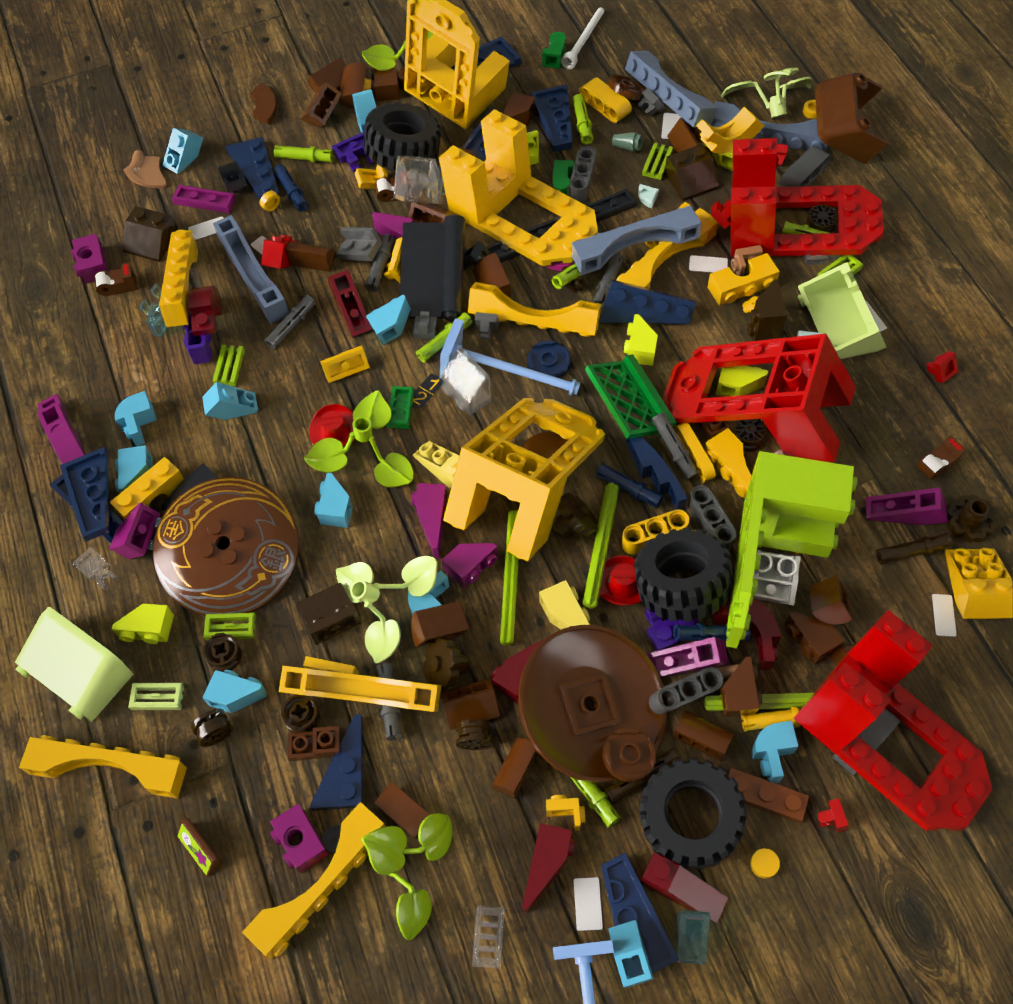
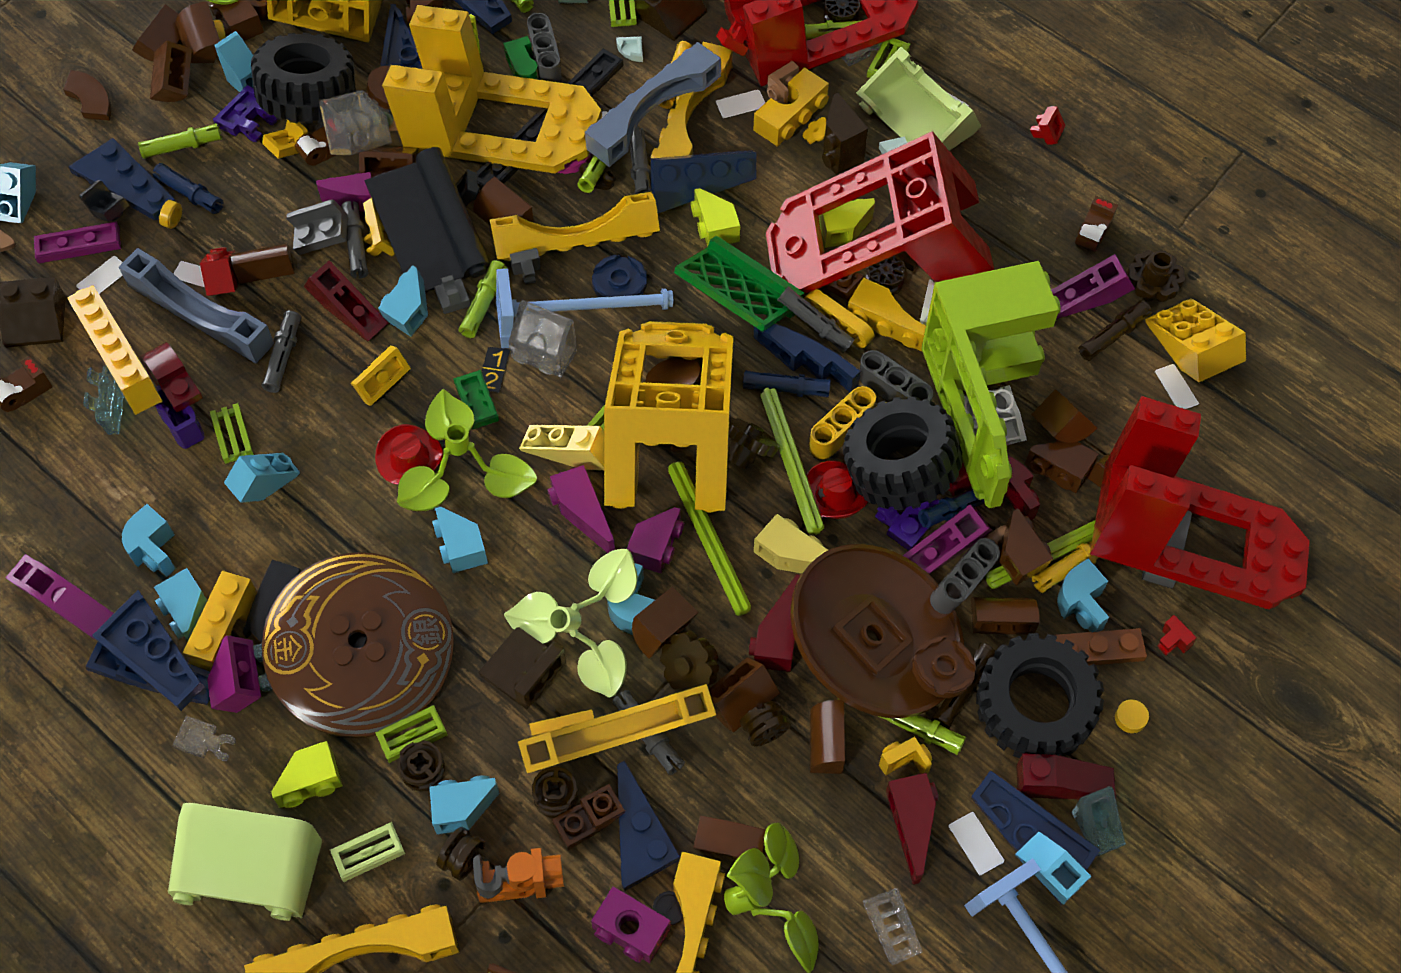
camera: 30 degrees left, 0 degrees up
none -> orange hips [473,848,564,903]

